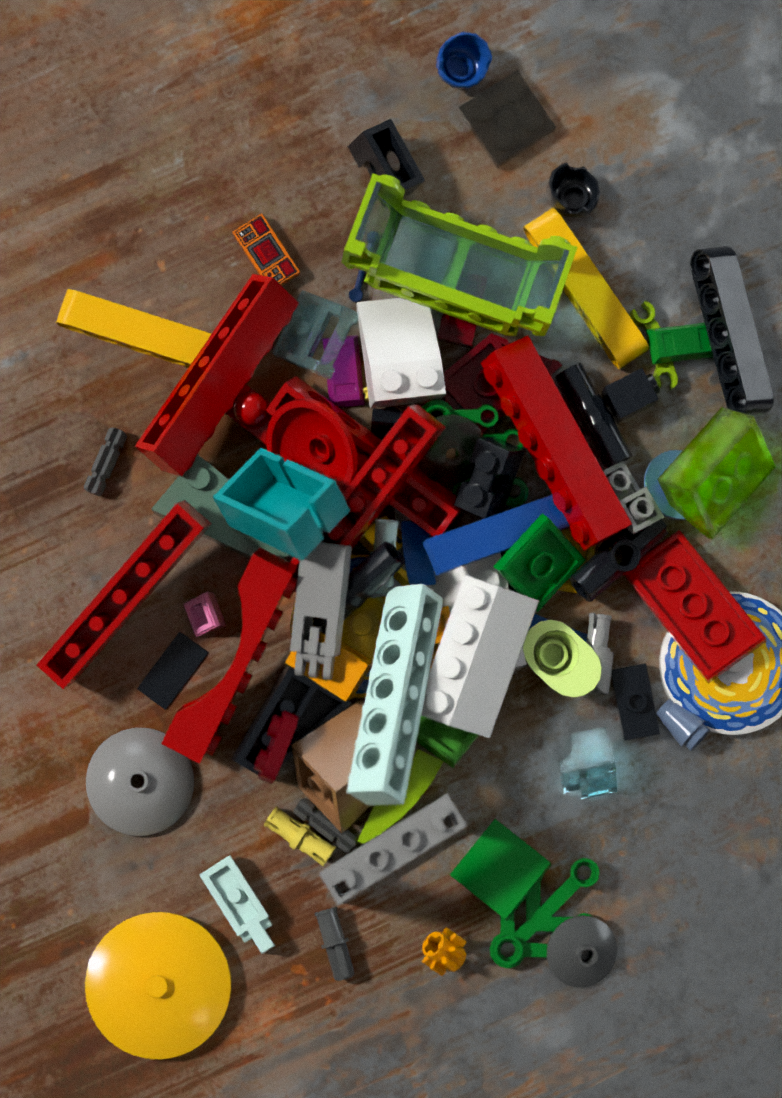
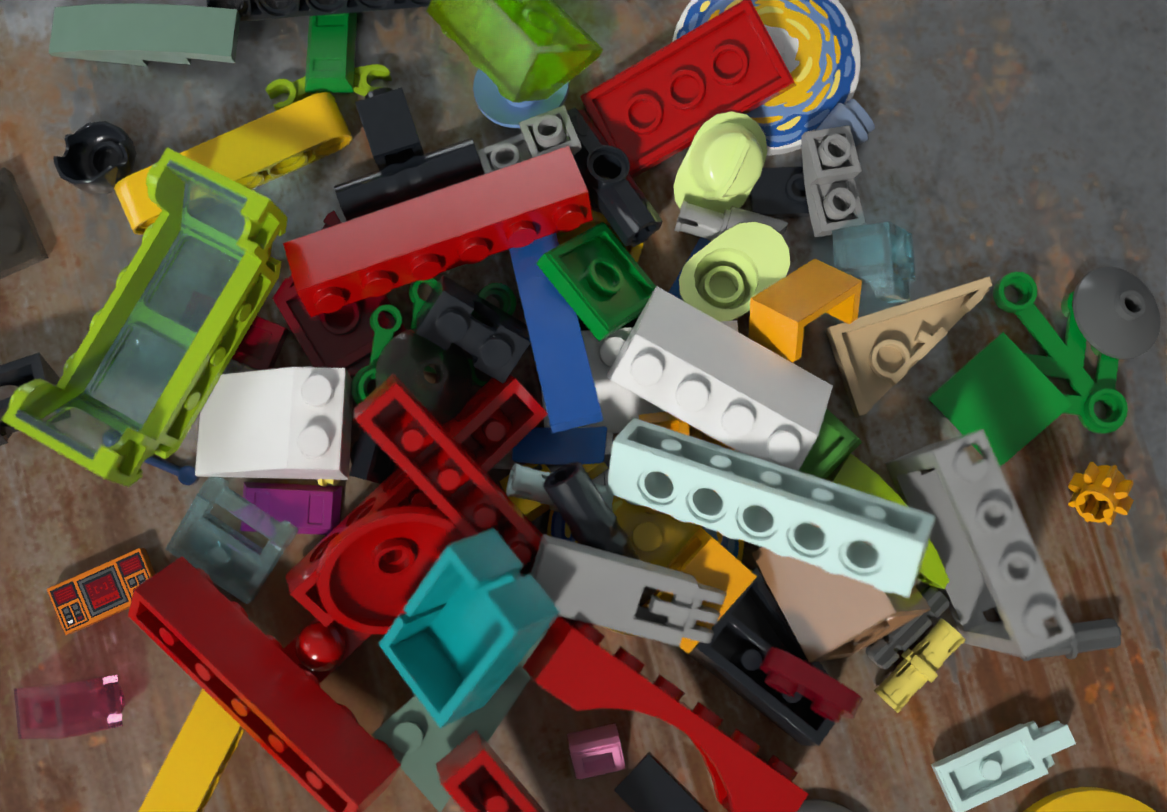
camera: 85 degrees left, 0 degrees up
none -> clear pink slope [14,675,125,739]
none -> sand green slope [49,3,241,66]
none -> yellowish green piece [673,111,767,213]
none -> light orange panel [748,258,862,362]
none -> light grey slope [802,126,866,237]
none -> tan wing [826,276,993,418]

